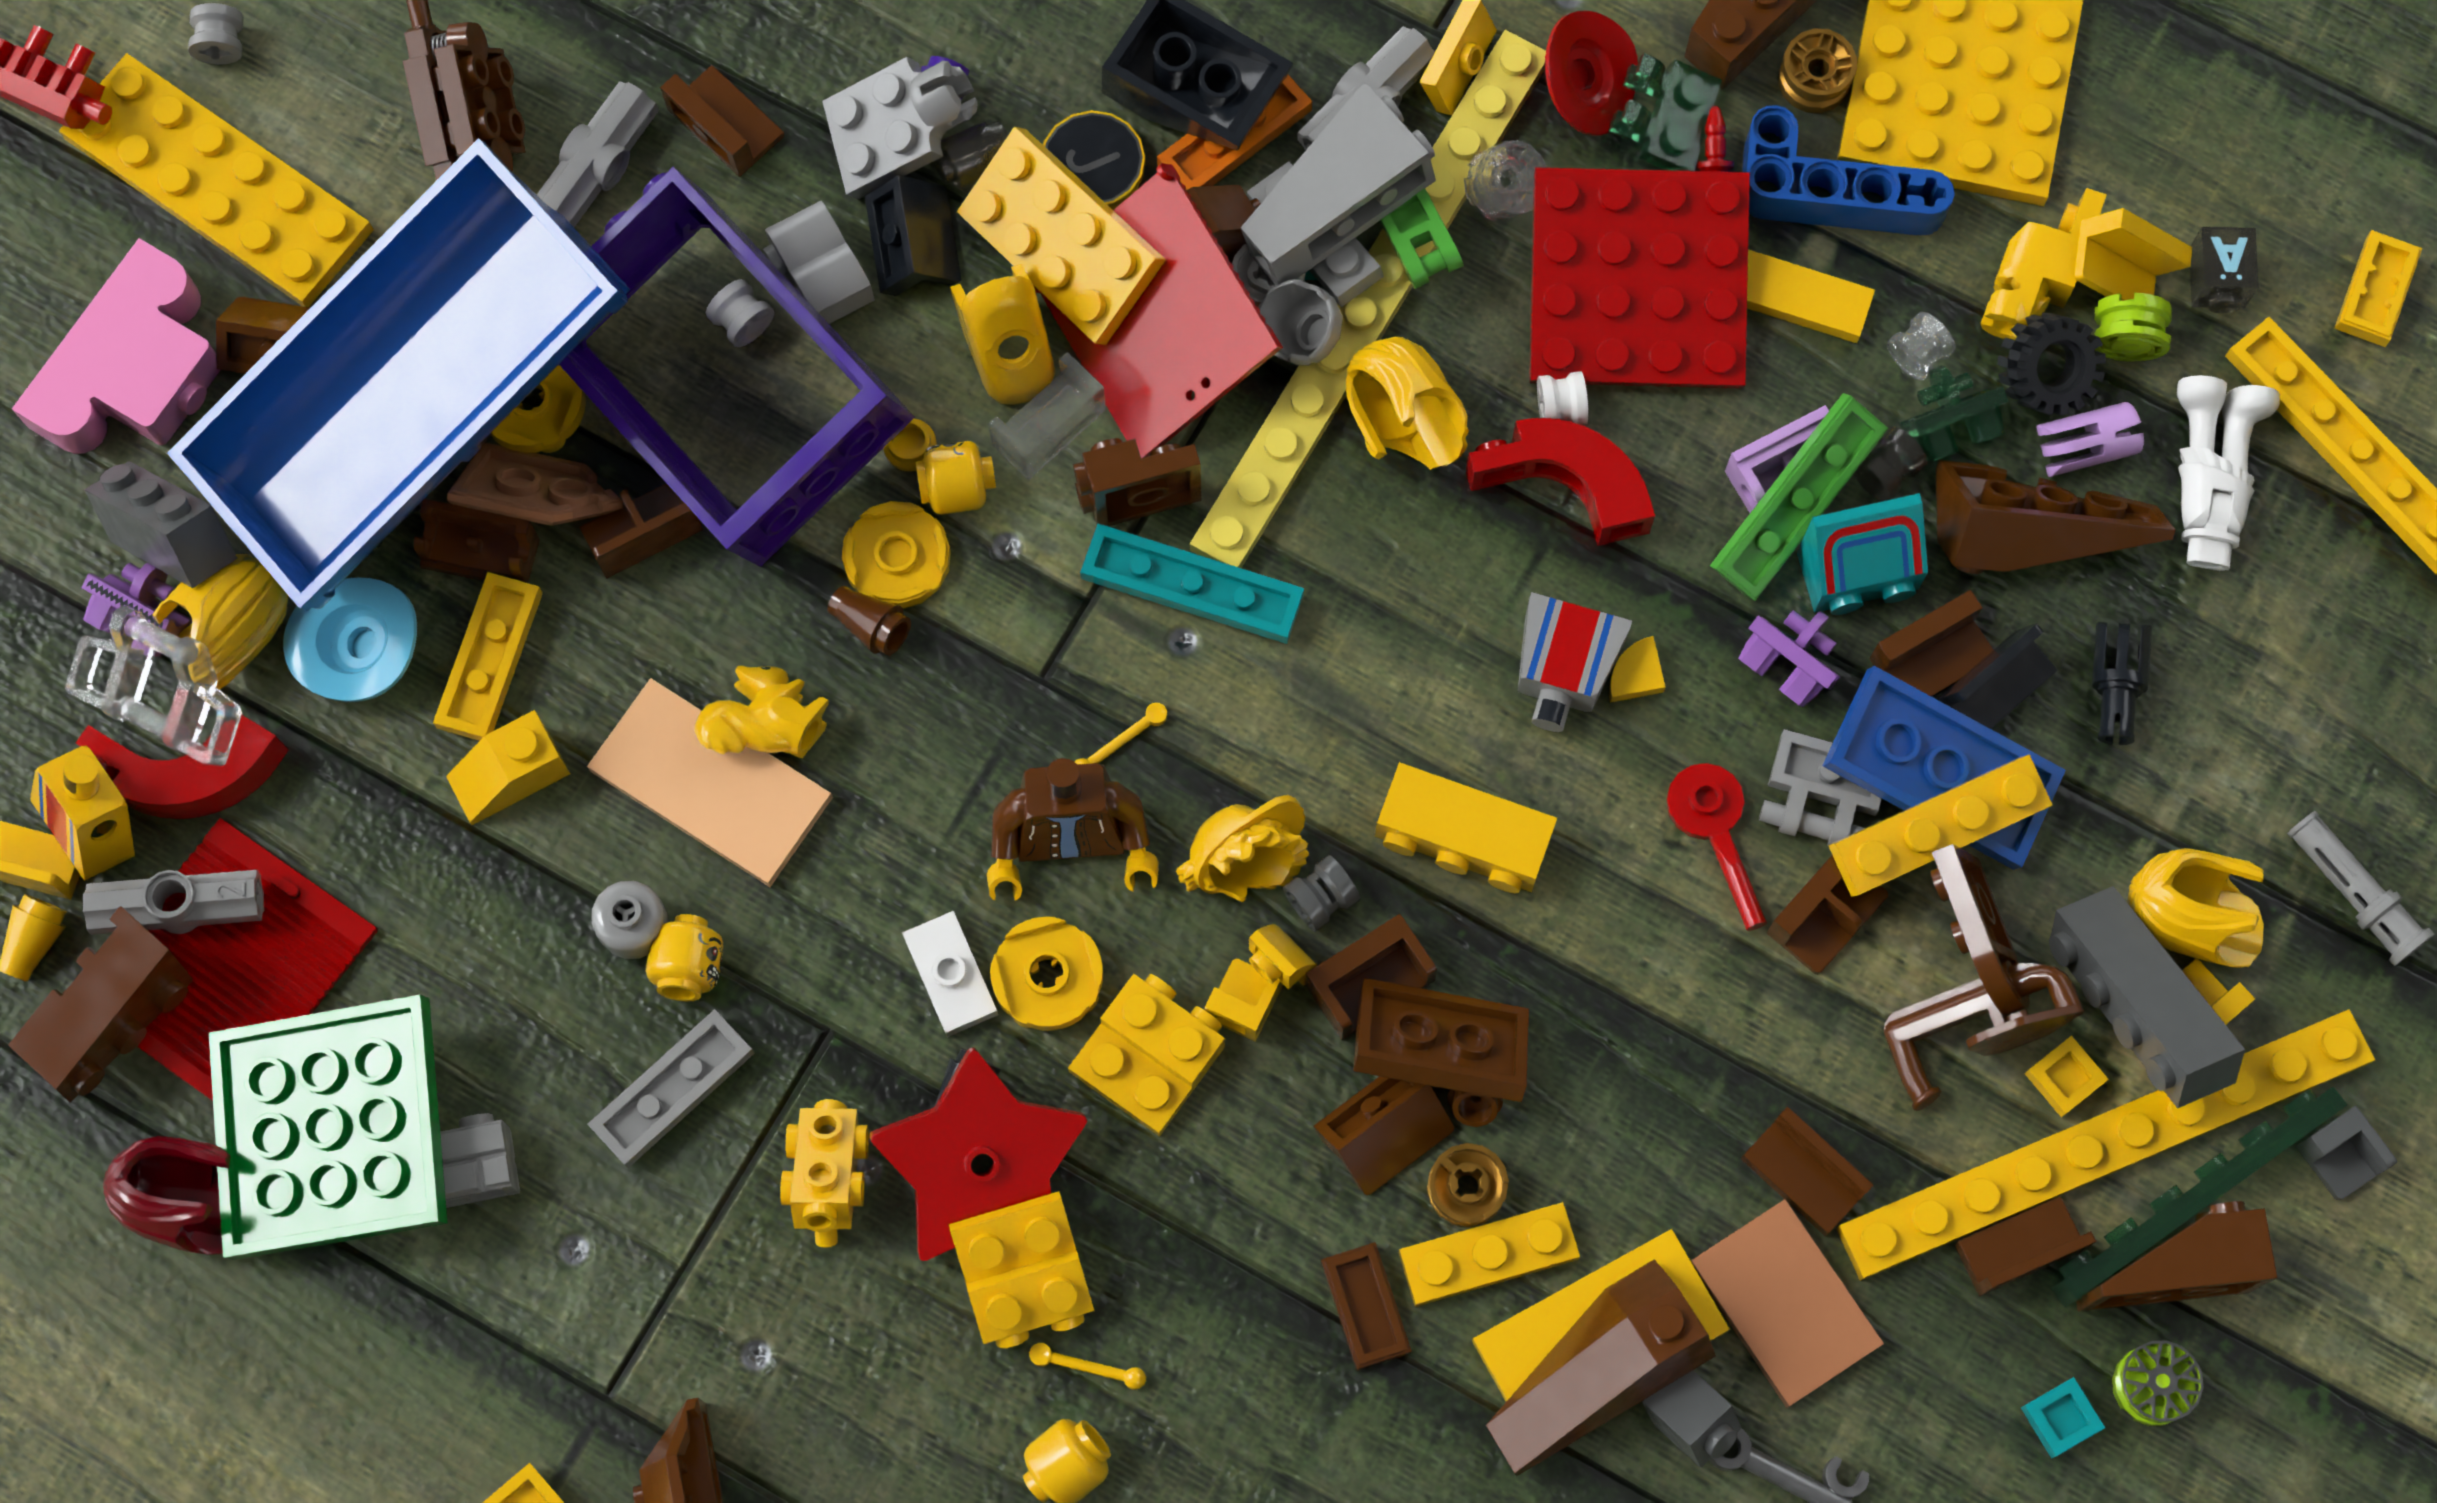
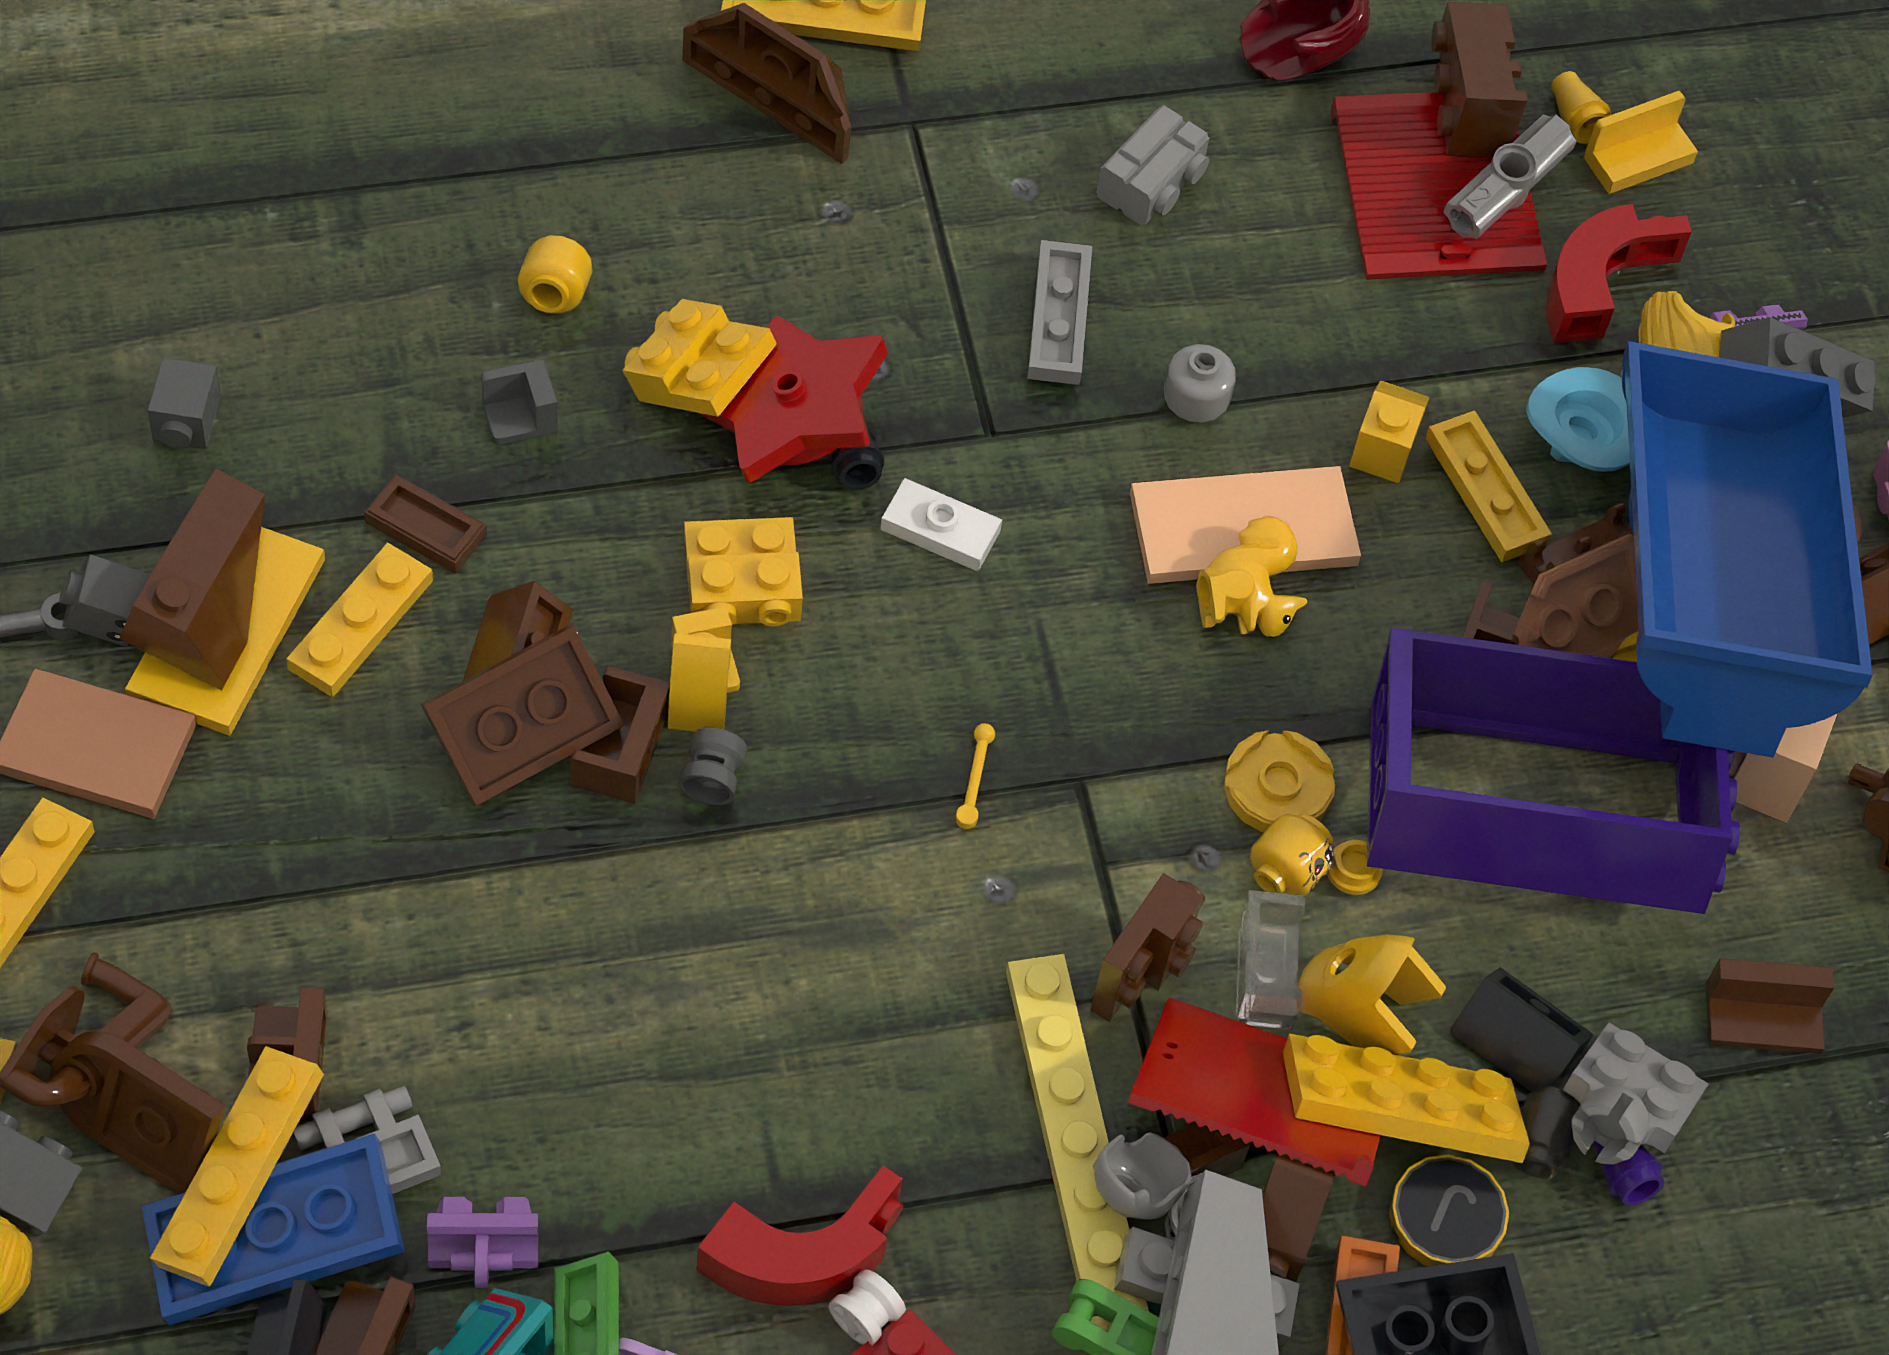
camera: 130 degrees right, 15 degrees down
yellow torso [30,746,135,881] -> none
clear bar [65,606,242,766] -> none
plate [209,995,448,1260] -> none
light grey piece [537,81,659,227] -> none
yellow head [646,914,724,1002] -> none
light grey brick [762,201,875,324] -> none
yellow brick [780,1099,869,1248] -> none
reddish brown cone [827,585,911,655] -> none
reddish brown torso [987,758,1159,900] -> none
yellow plate [990,917,1103,1031] -> none
yellow hinge [1029,1343,1146,1390] -> none
teal plate [1080,523,1304,644] -> none
yellow hair [1176,795,1309,902] -> none
yellow hair [1346,337,1469,470] -> none
yellow brick [1375,762,1557,893] -> none
pearl gold wheel [1427,1143,1509,1227] -> none
torso [1518,592,1632,732] -> none
yellow tile [1609,636,1666,703] -> none
red piece [1666,763,1767,931] -> none
reddish brown panel [1741,1106,1874,1237] -> none
none -> dark grey panel [481,359,558,445]

